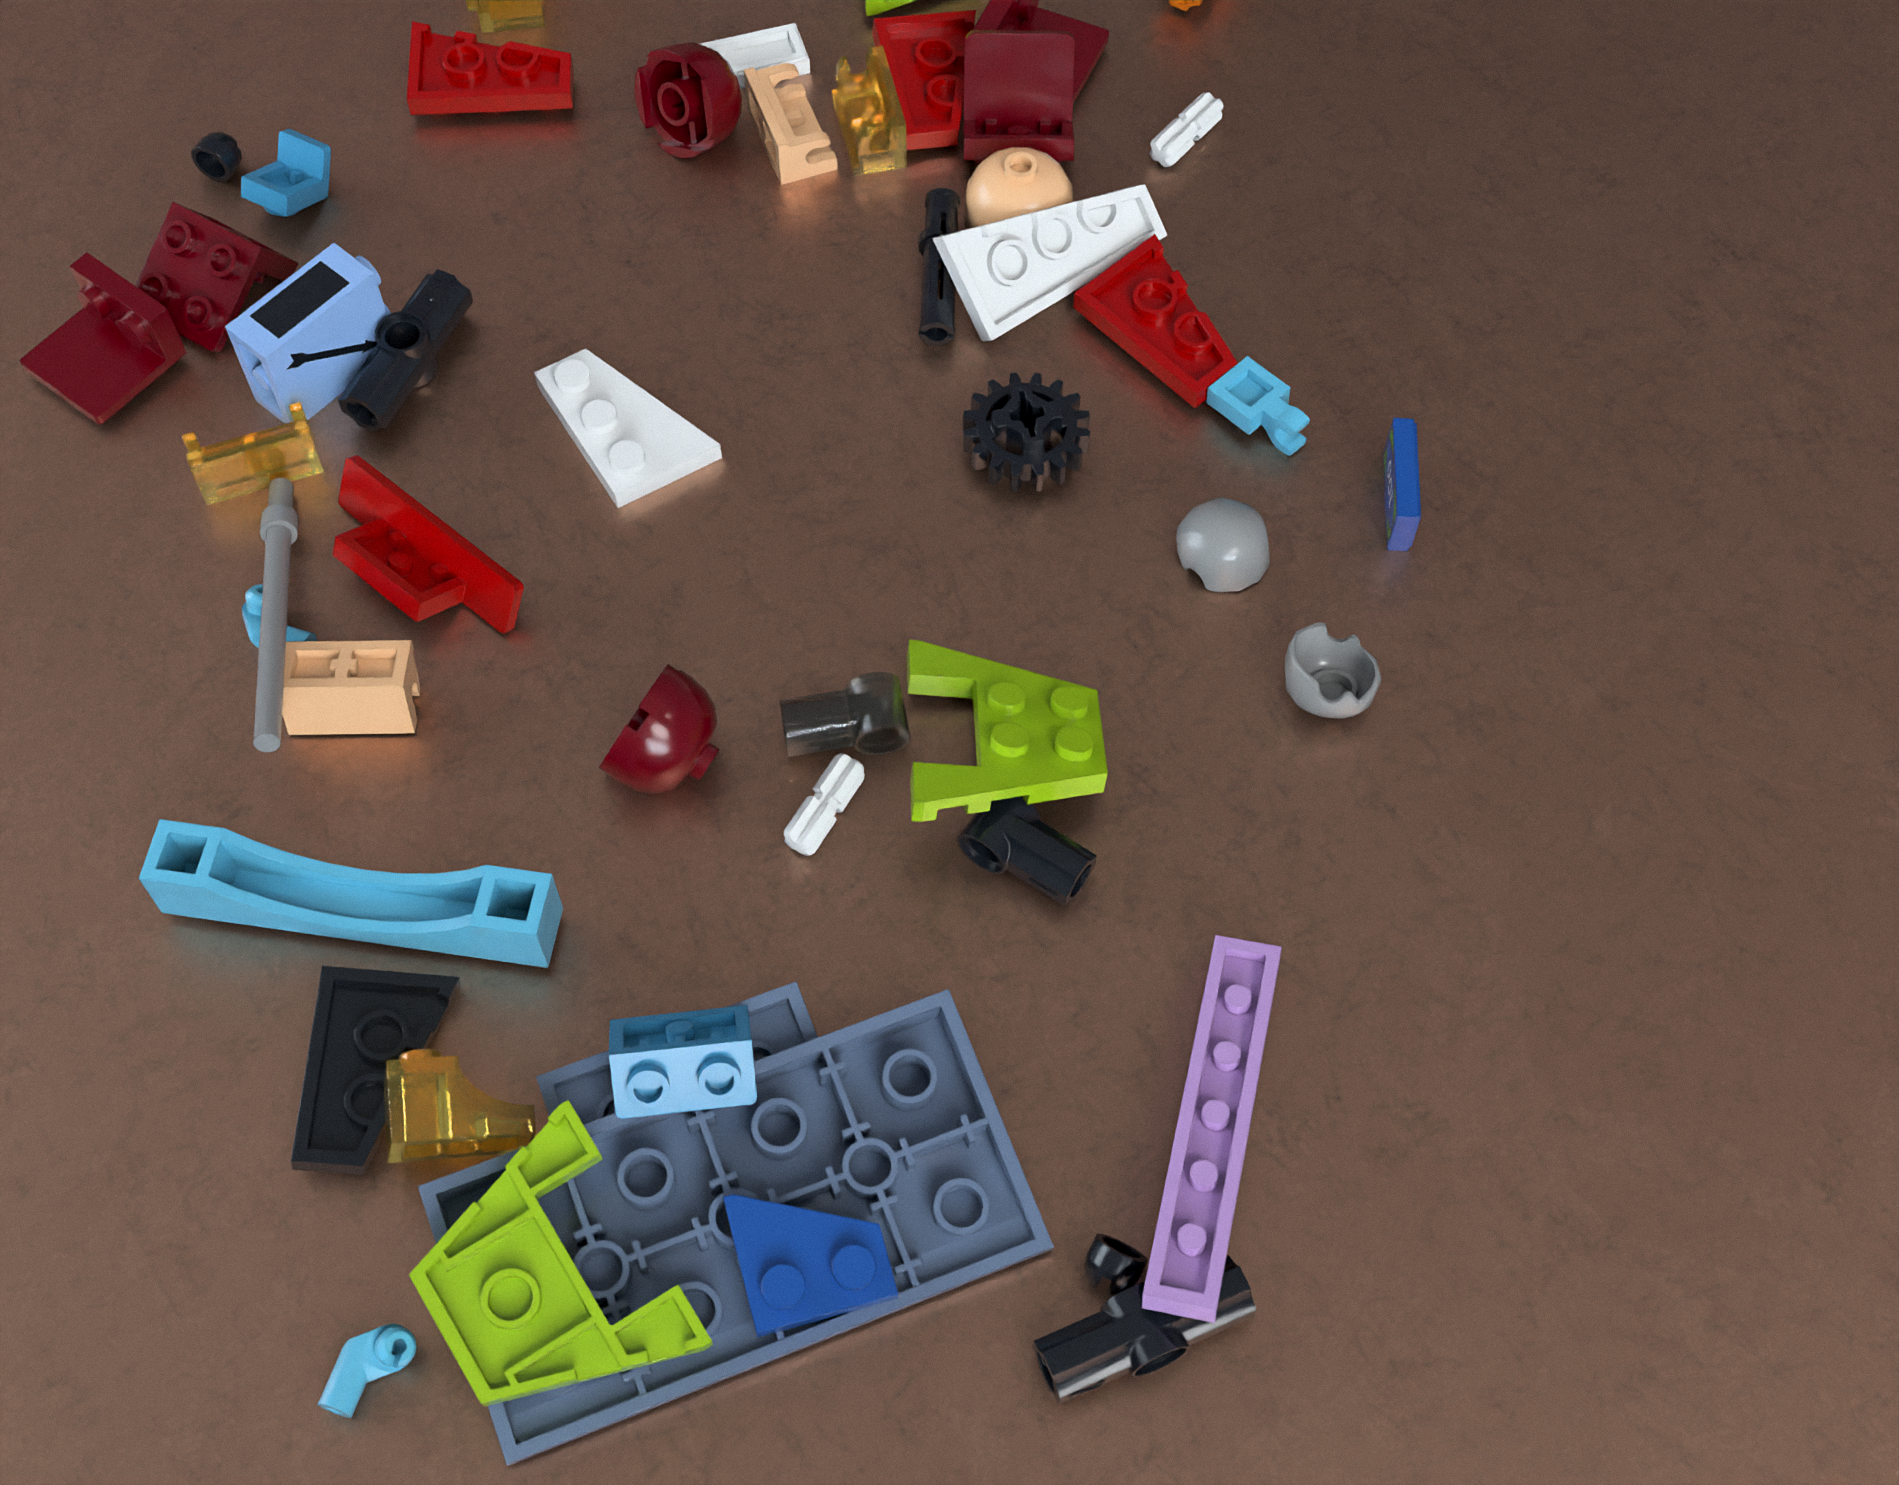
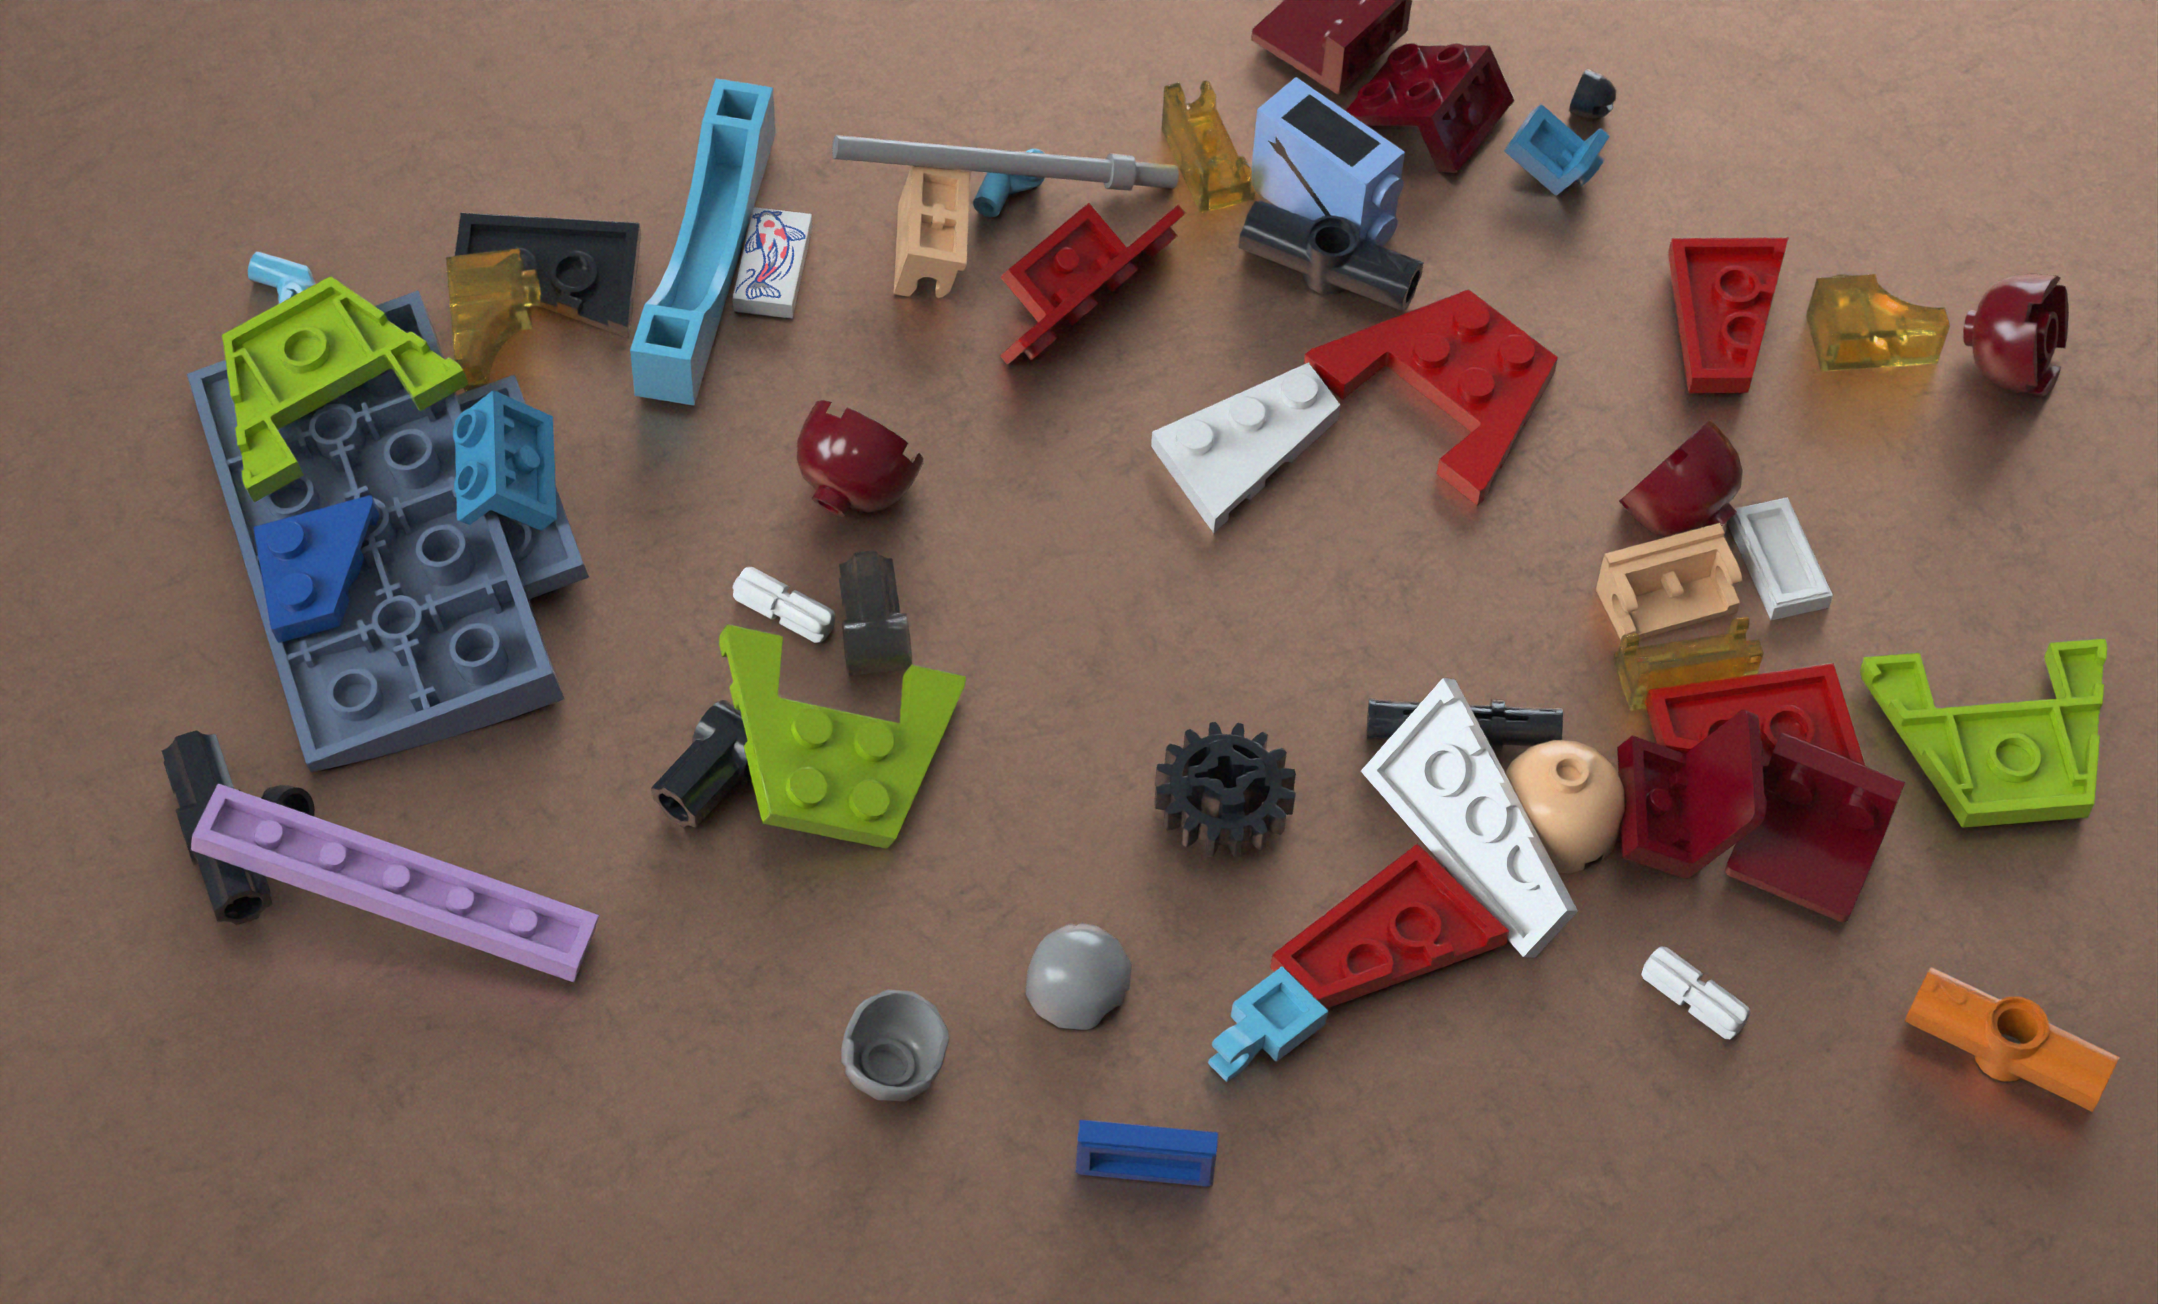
camera: 90 degrees right, 5 degrees down
none -> tile [733,207,812,319]
none -> red wing [1304,289,1558,506]

